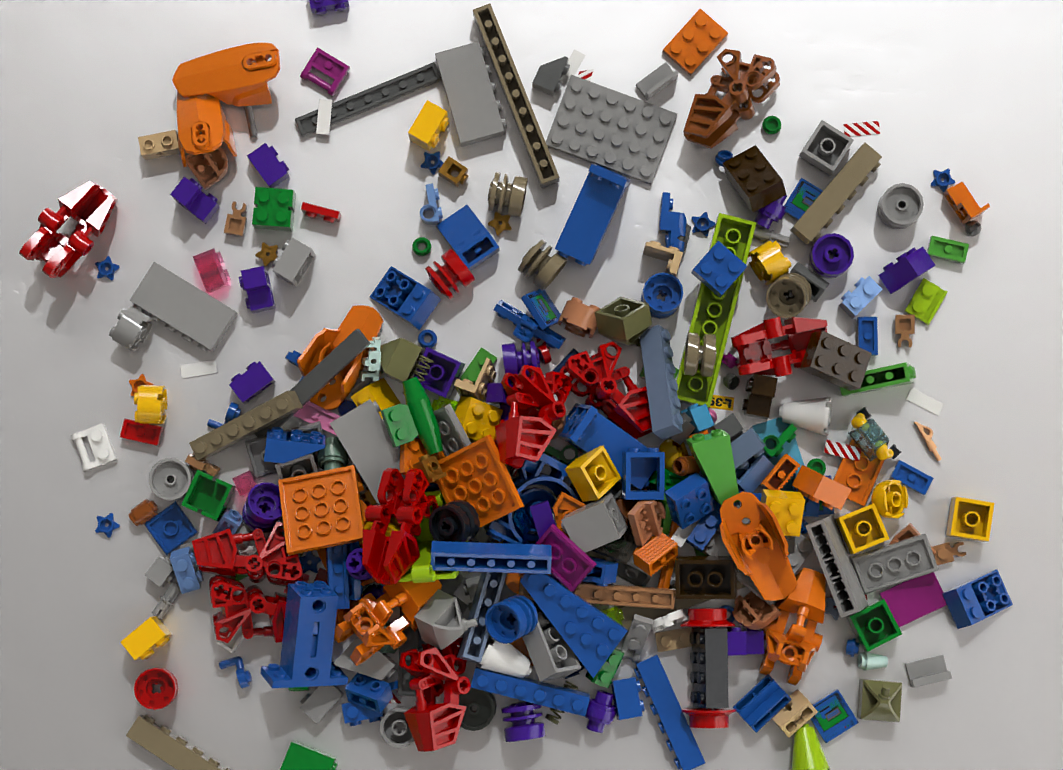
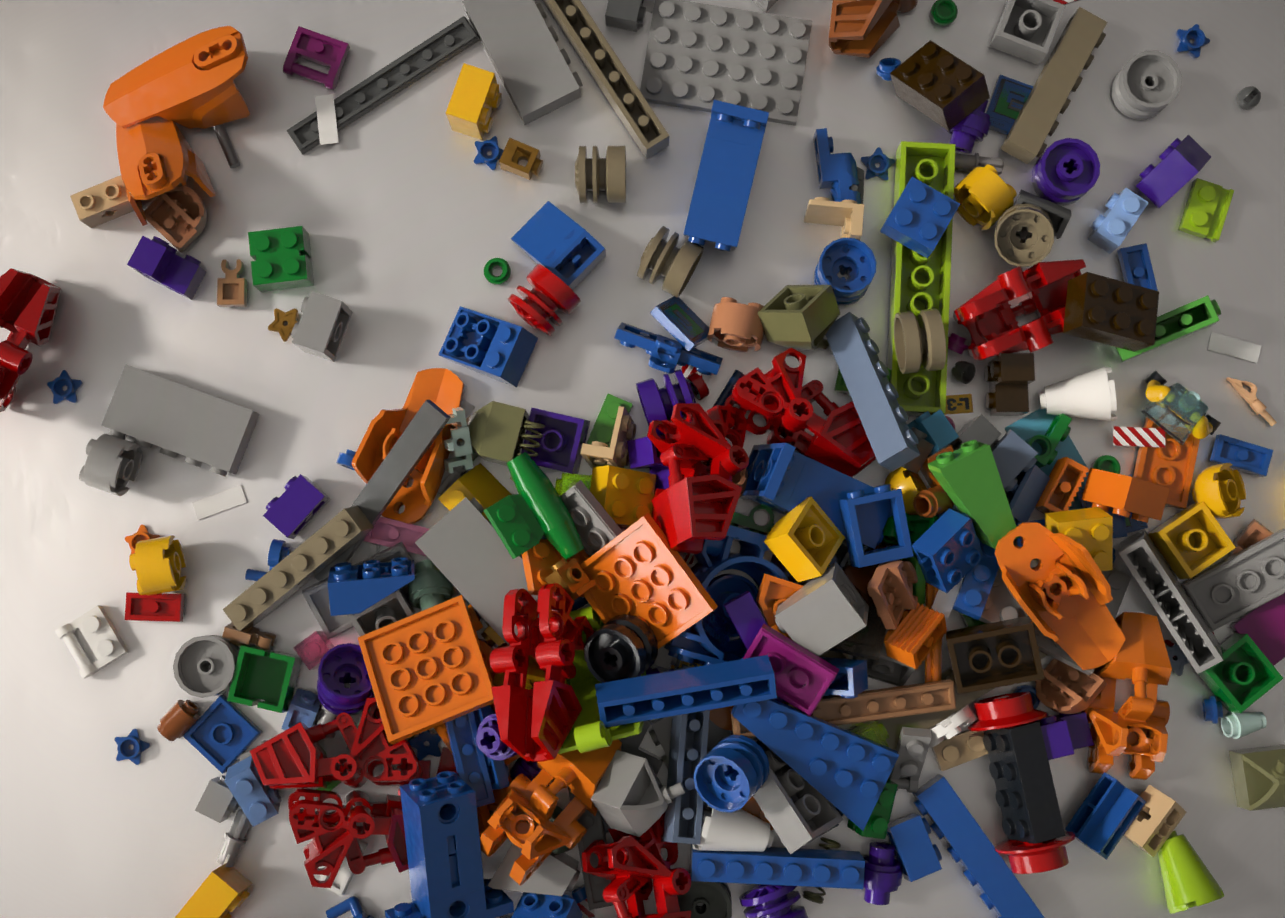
camera: 10 degrees left, 0 degrees up
clear pink brick [193,248,231,293] -> none
dark purple brick [239,266,276,313] -> none
dark purple brick [247,143,290,188] -> none
red plate [301,202,341,223] -> none
clear blue tile [338,400,357,416] -> none
blue plate [418,330,437,349] -> none
medium blue plate [420,183,443,225] -> none
pearl gold plate [488,211,512,236] -> none
tile [810,689,859,743] -> none
medium nougat plate [895,314,915,347] -> none
bright green plate [927,236,969,264] -> none
orange panel [943,182,990,225] -> none

